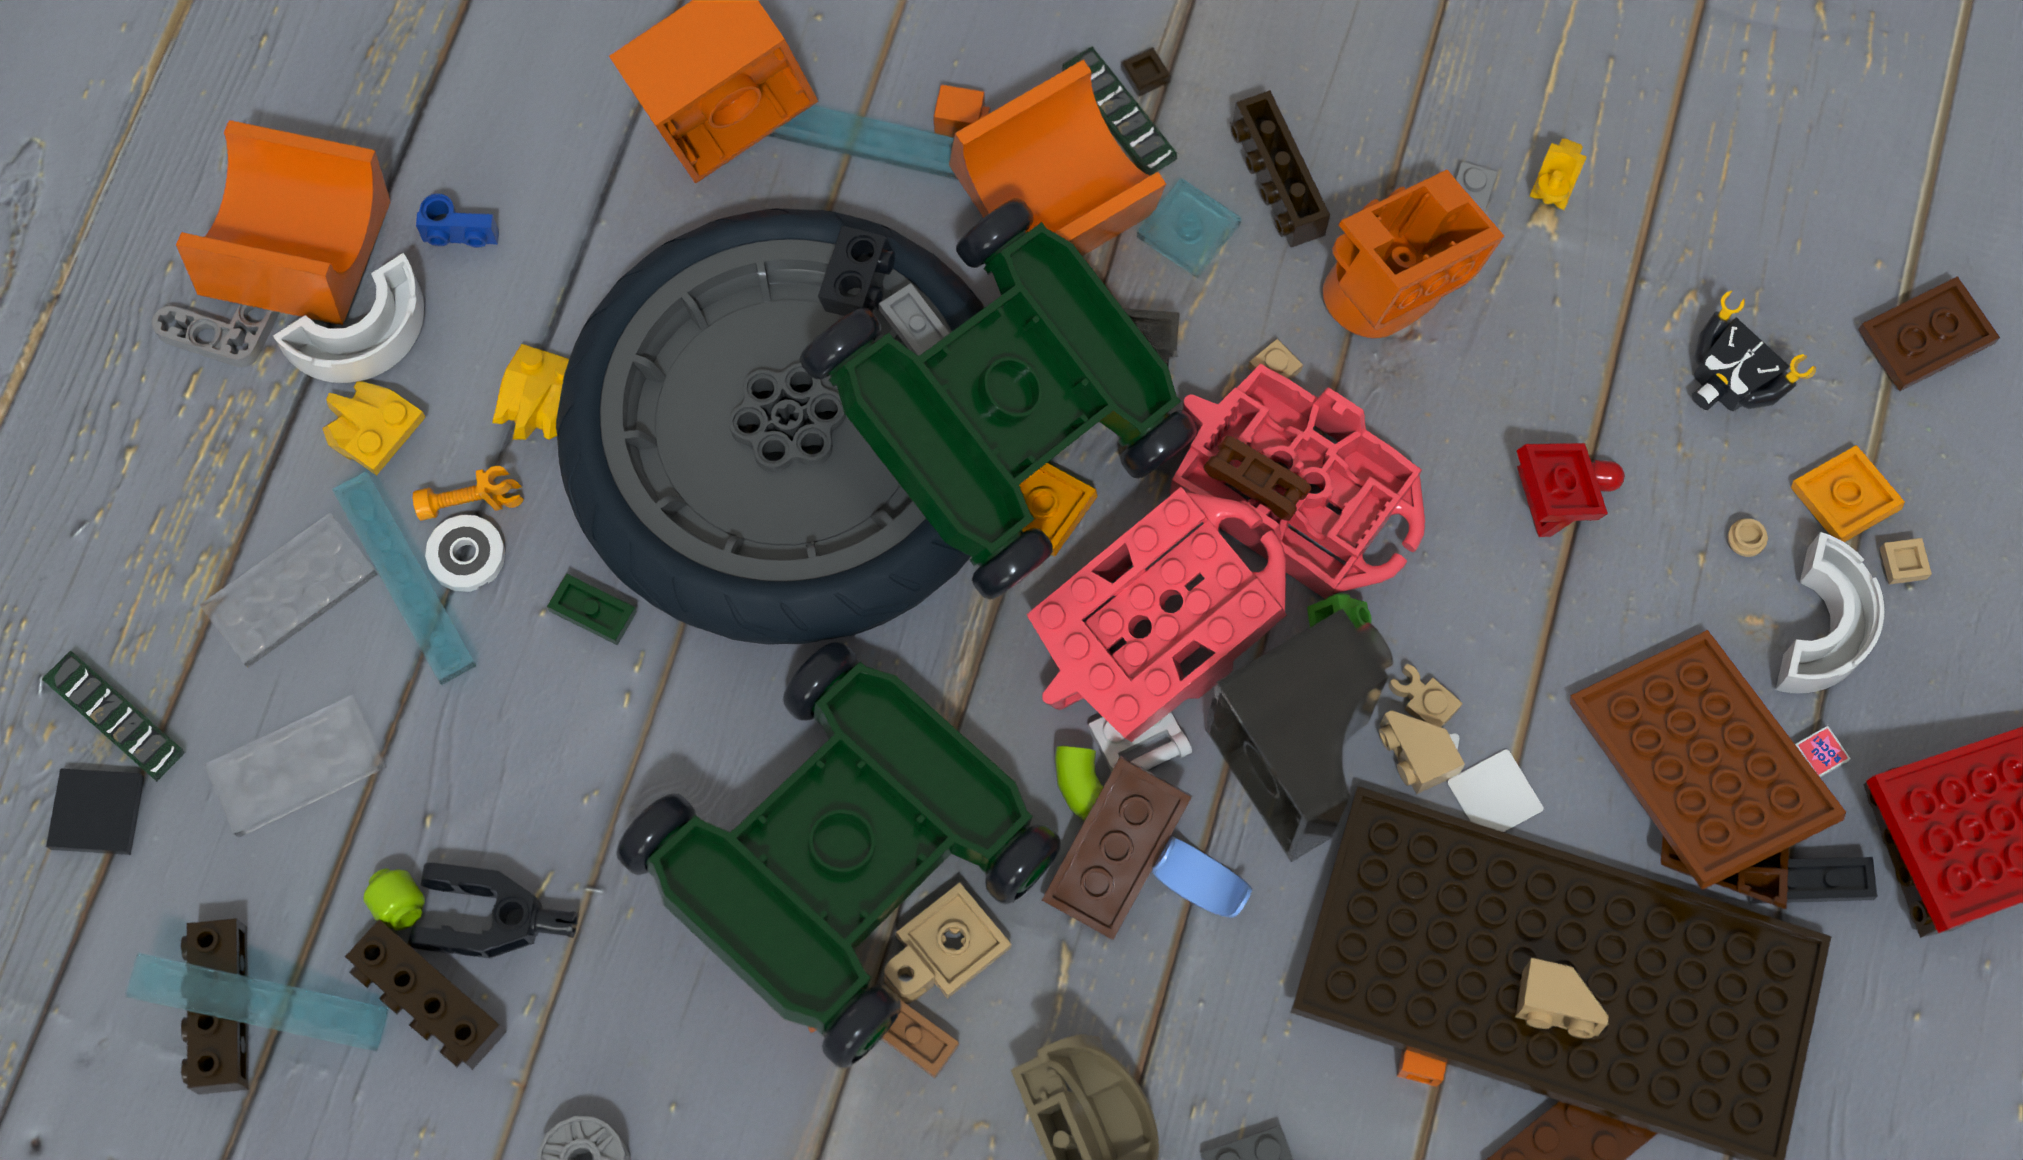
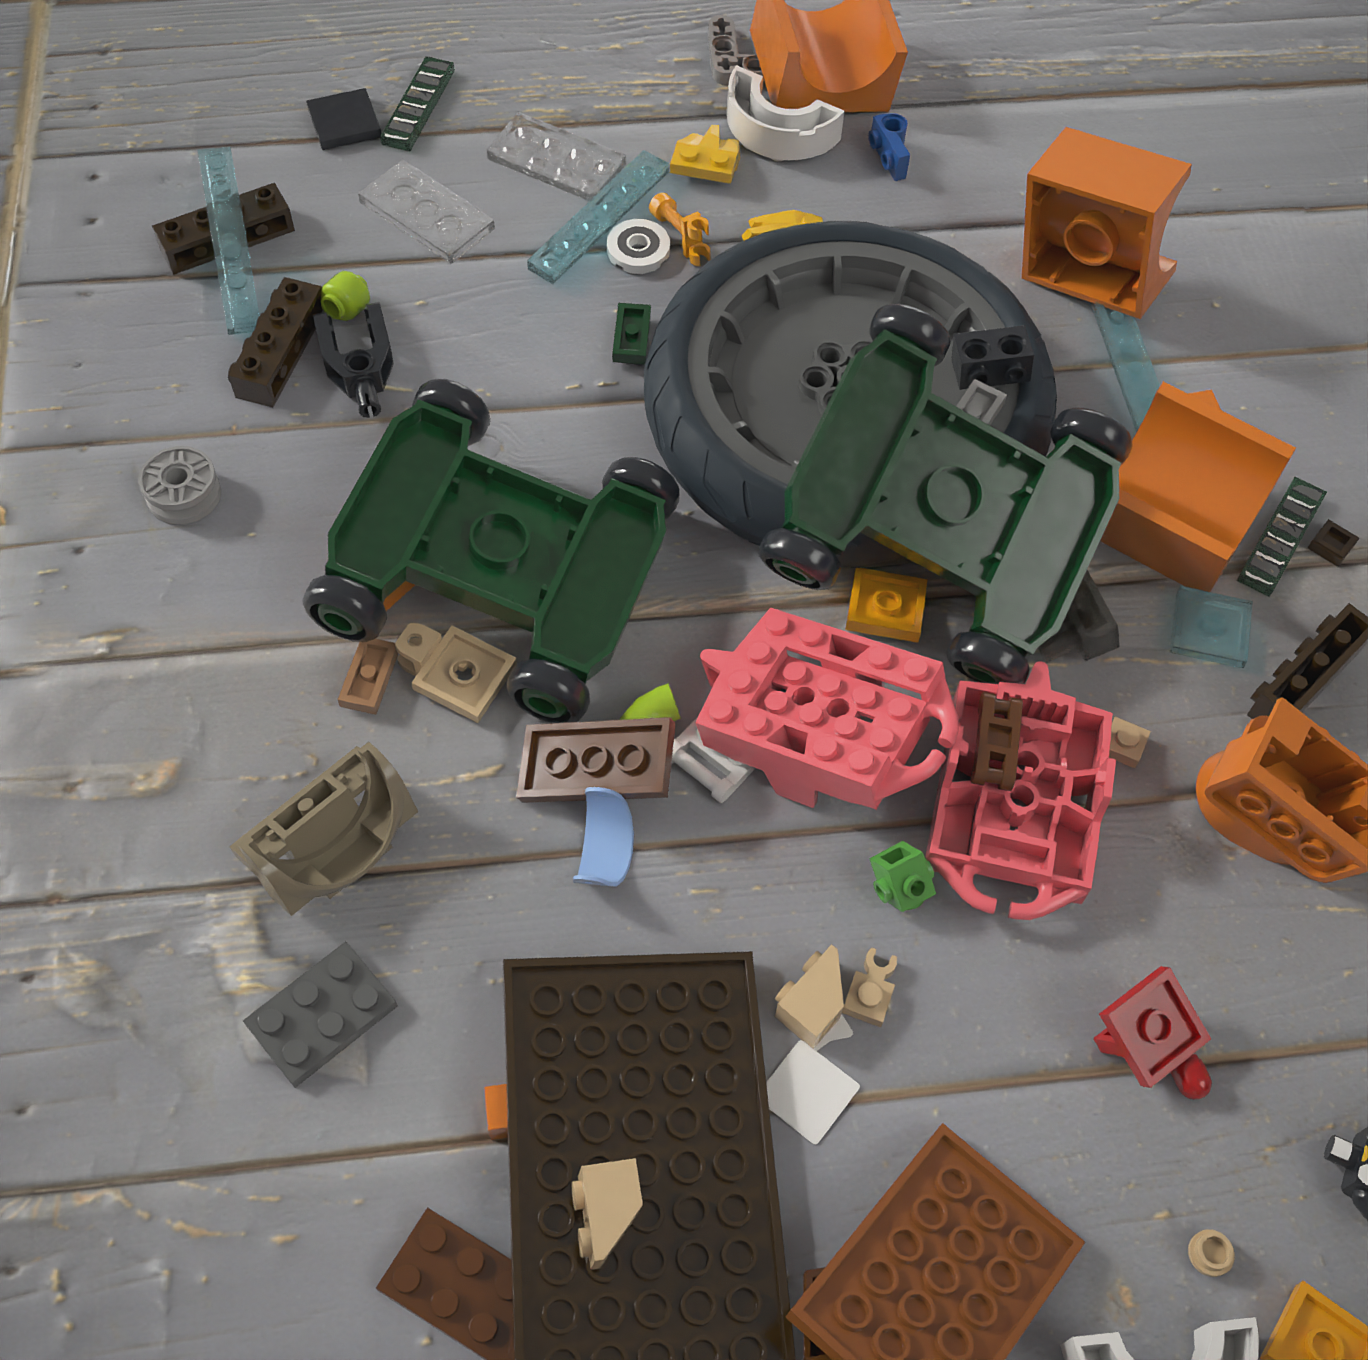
camera: 65 degrees right, 10 degrees down
clear smoke brick [1205,609,1393,862] -> none

